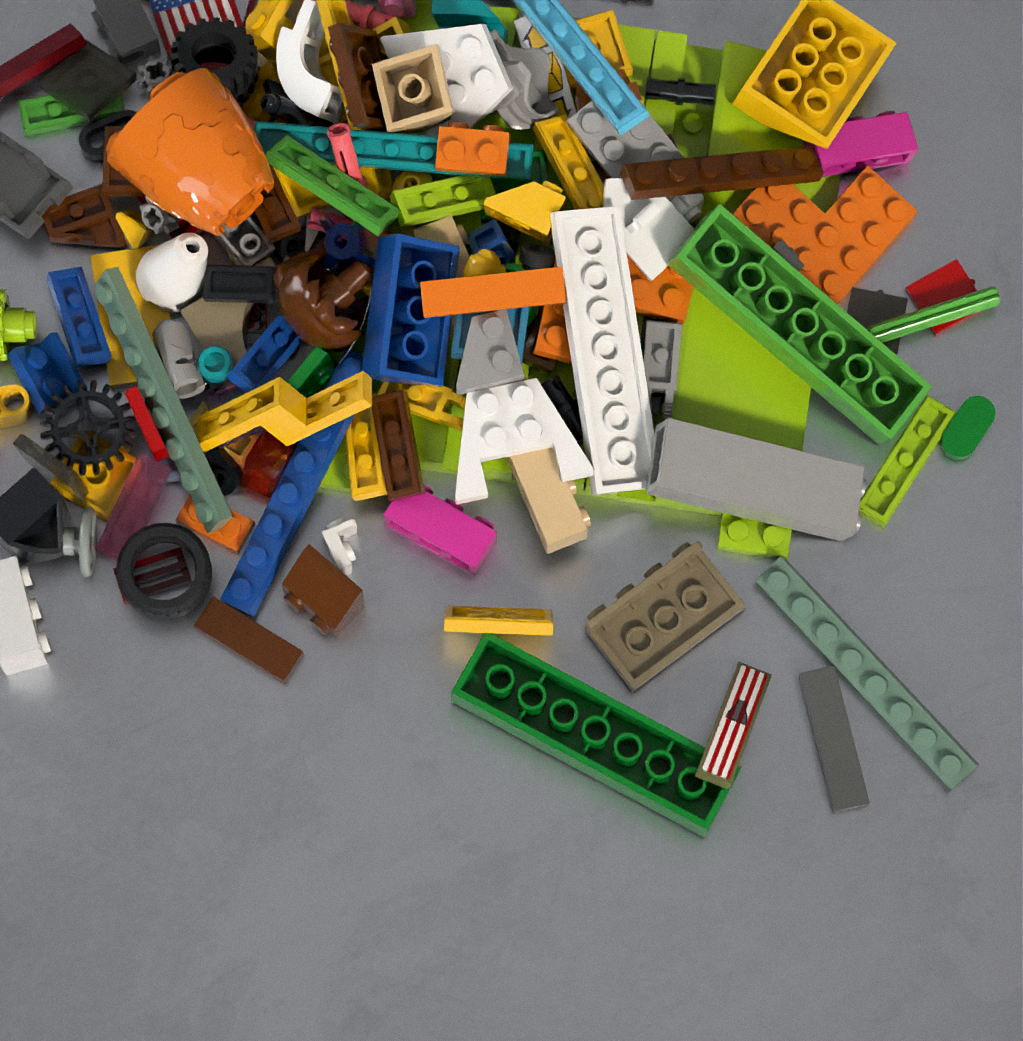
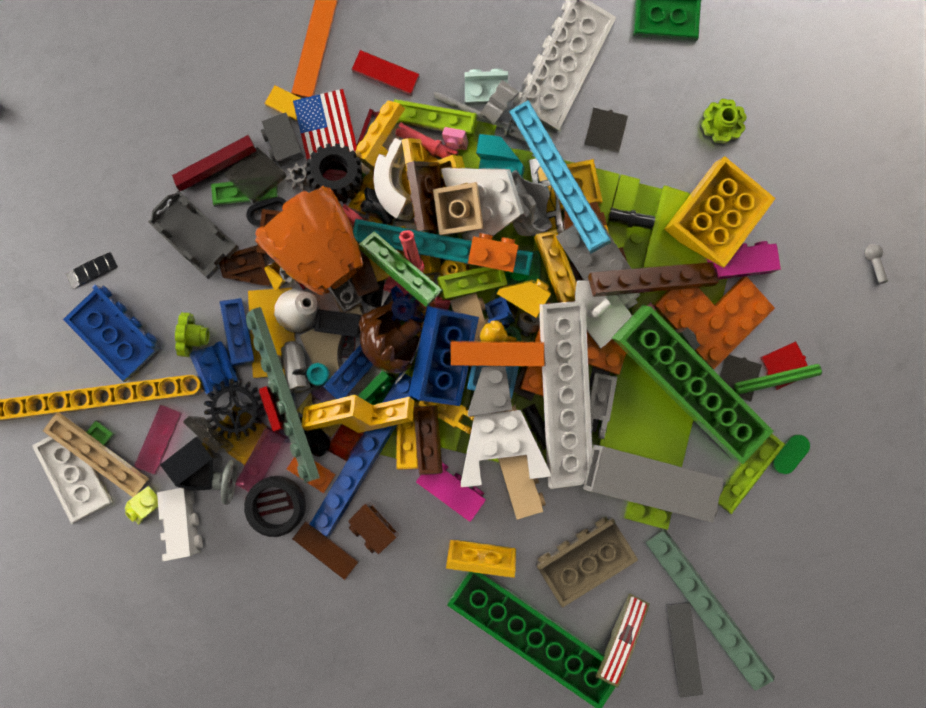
camera: 15 degrees right, 10 degrees up
white bracket [322,518,357,576] -> none

